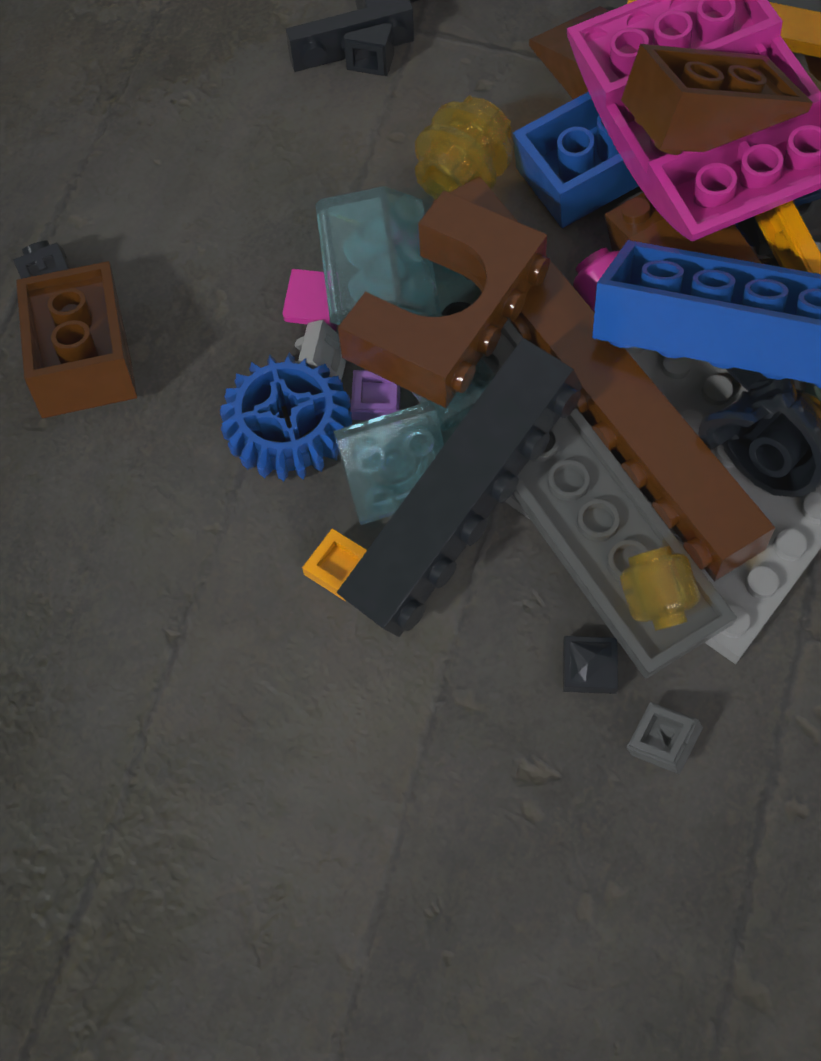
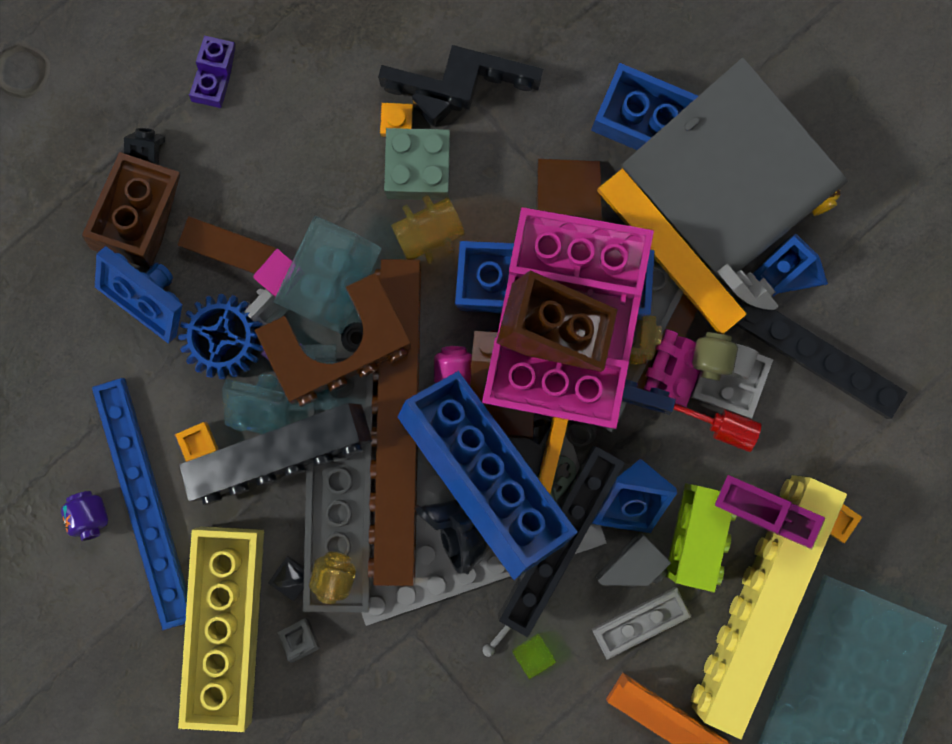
camera: 25 degrees right, 20 degrees up
none -> dark purple head [61,491,108,541]
none -> blue tile [92,378,188,630]
none -> blue plate [95,246,183,344]
none -> reddish brown tile [178,216,277,274]
none -> light yellow brick [178,527,264,732]
none -> dark purple slope [189,36,235,108]
none -> light orange plate [380,103,413,137]
none -> sand green brick [384,128,450,201]

